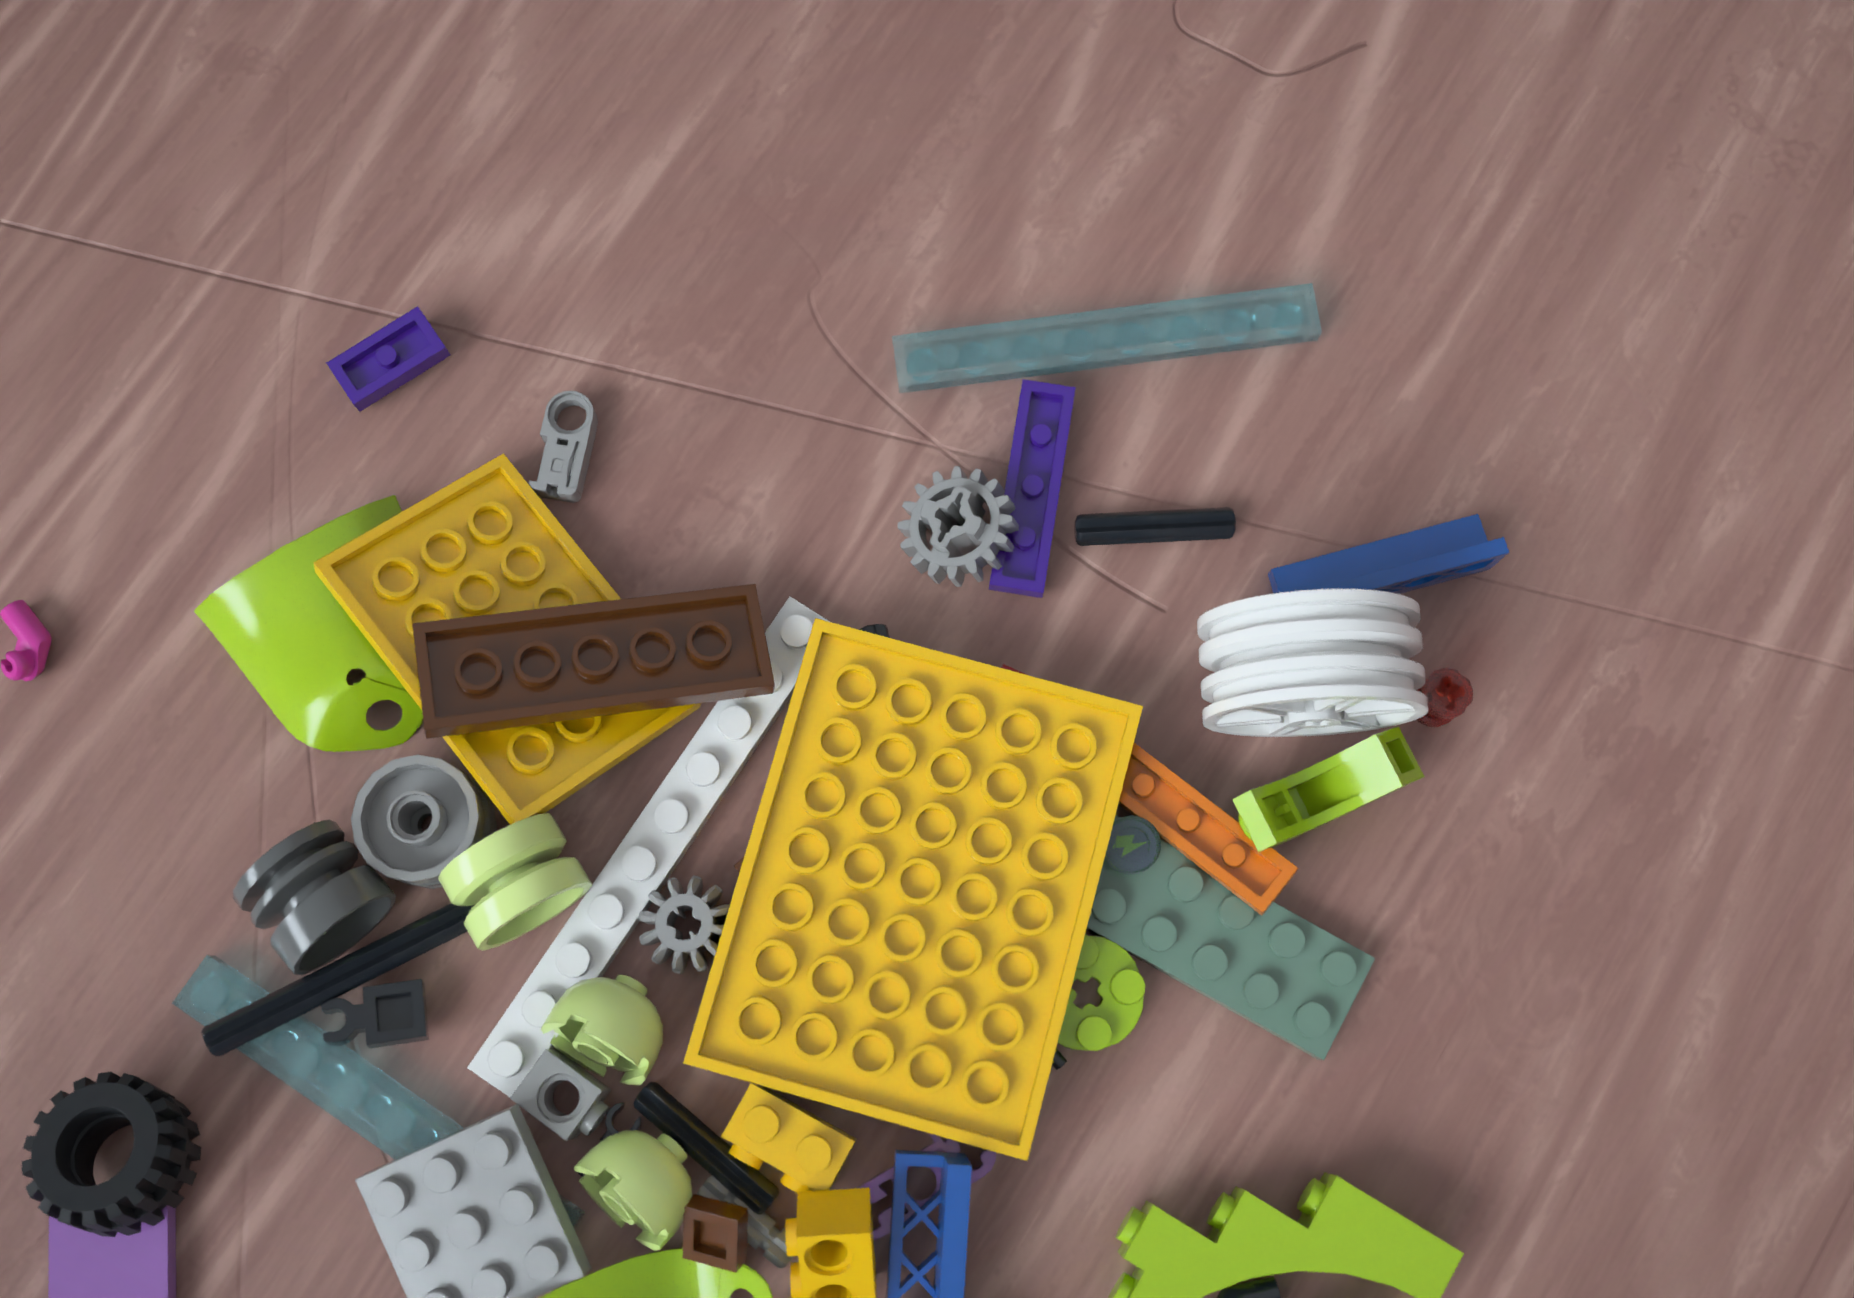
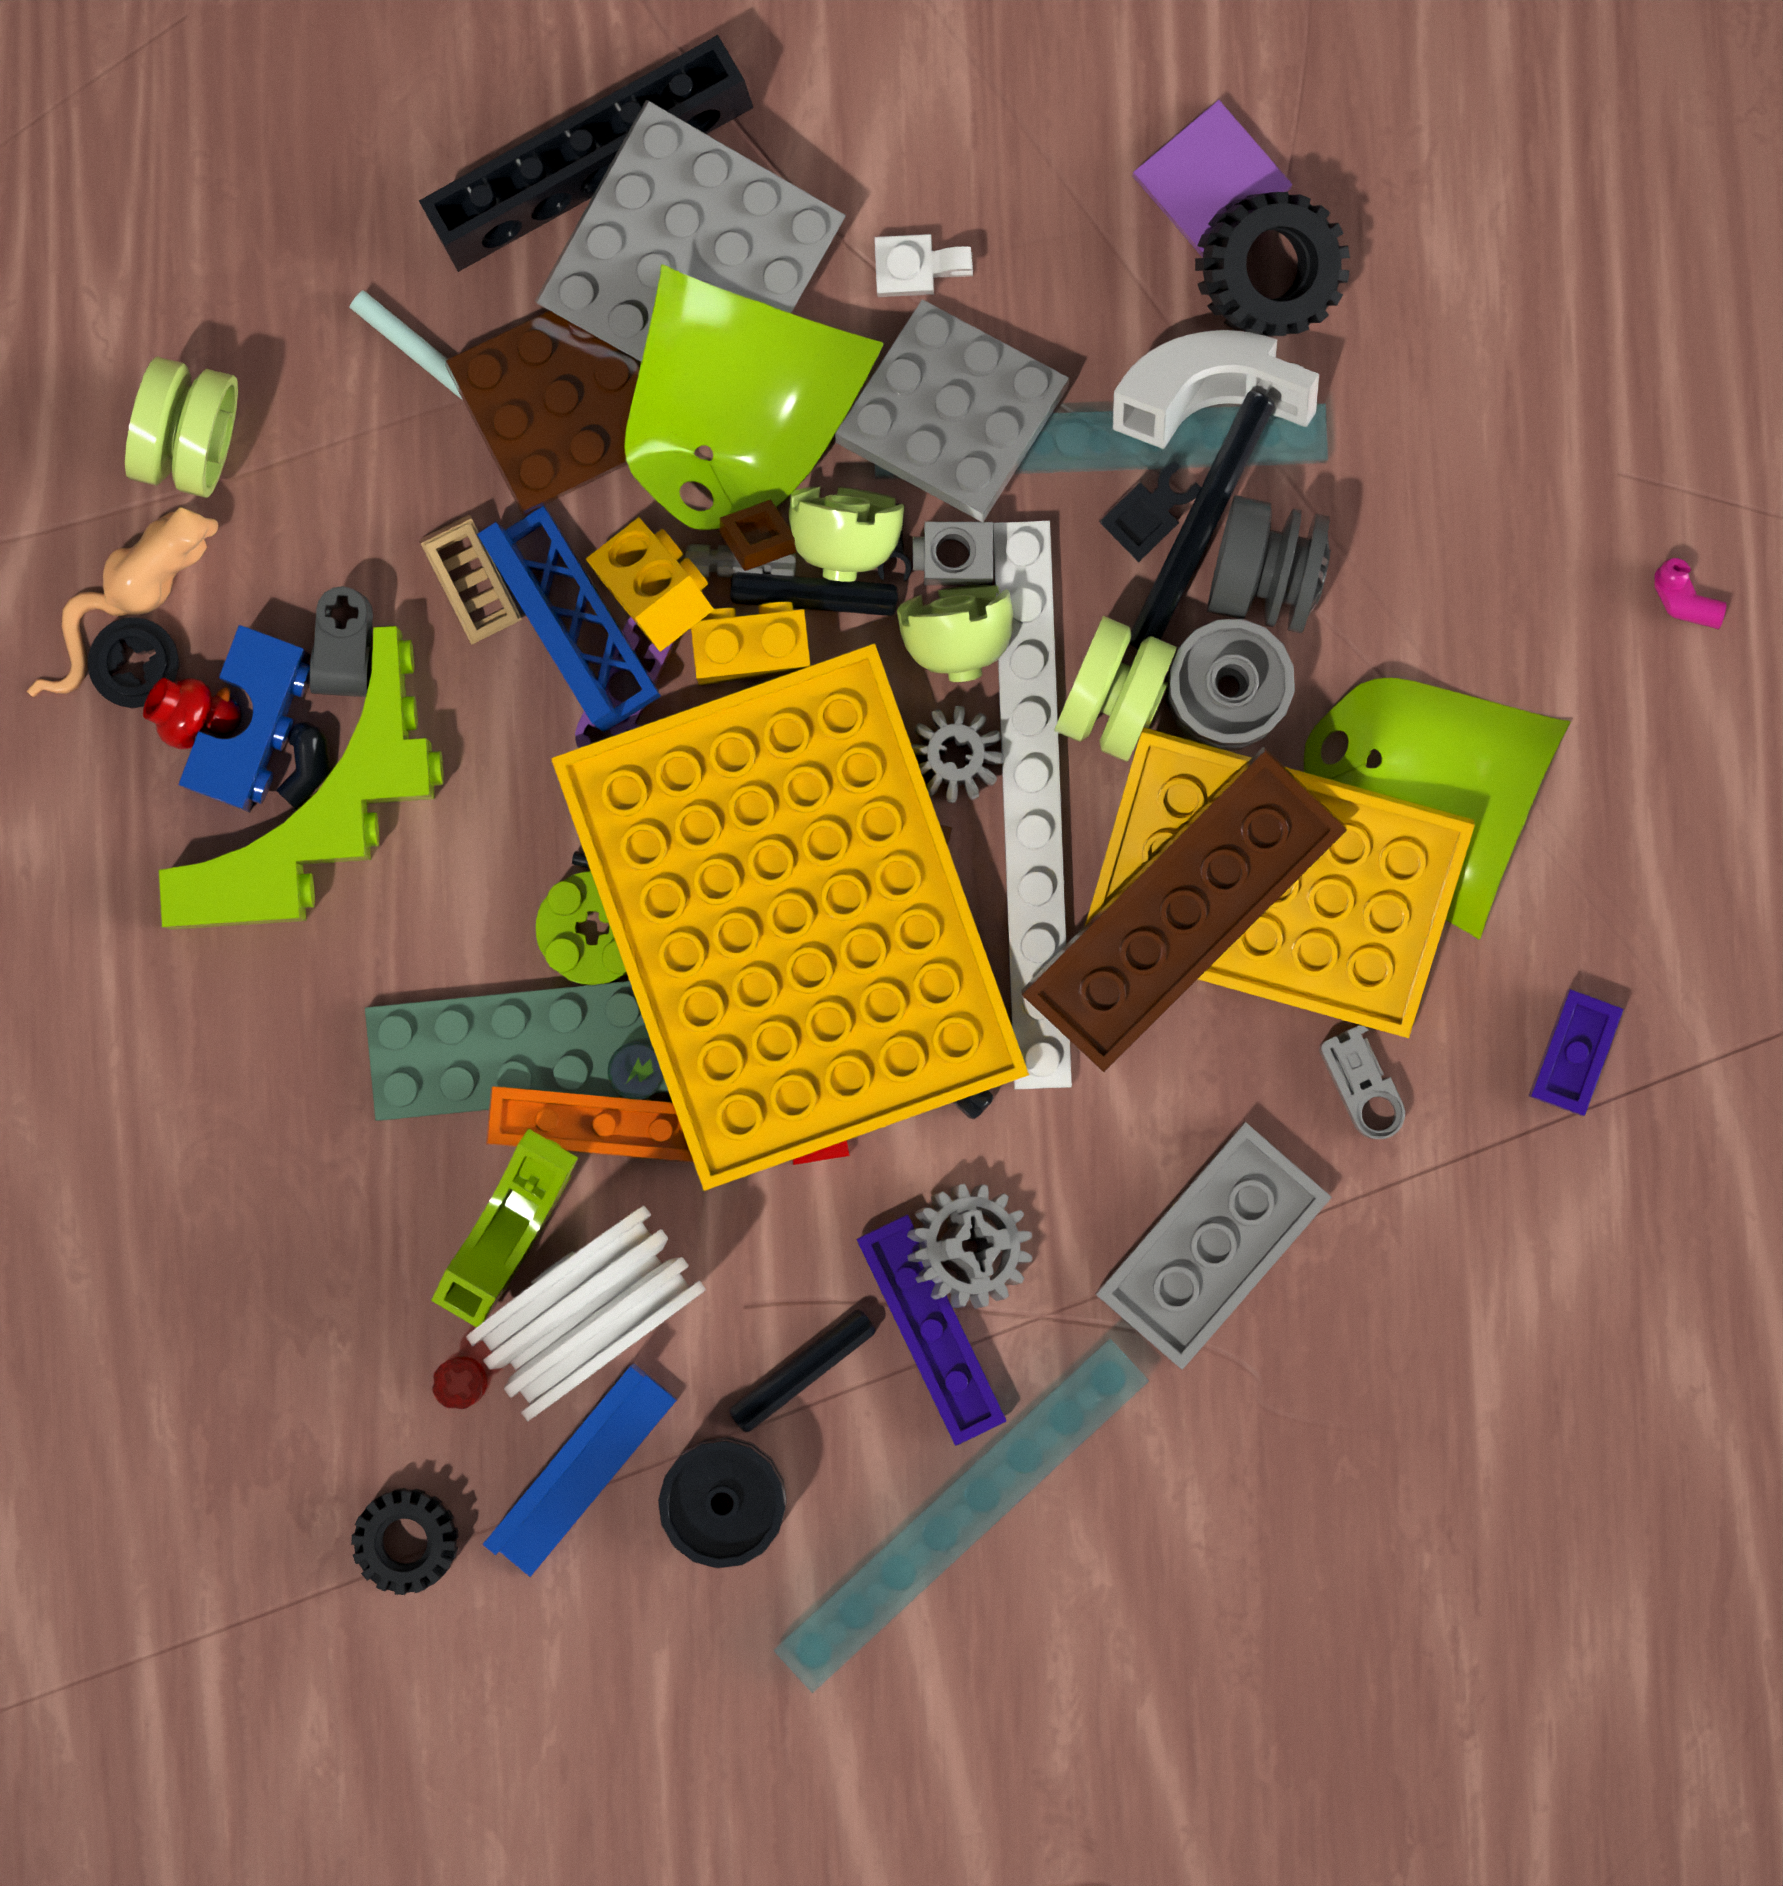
camera: 145 degrees right, 10 degrees up
none -> black tyre [351,1488,459,1595]
none -> black wheel [658,1436,787,1569]
none -> light grey plate [1095,1122,1332,1370]
none -> white arch [1113,330,1319,449]

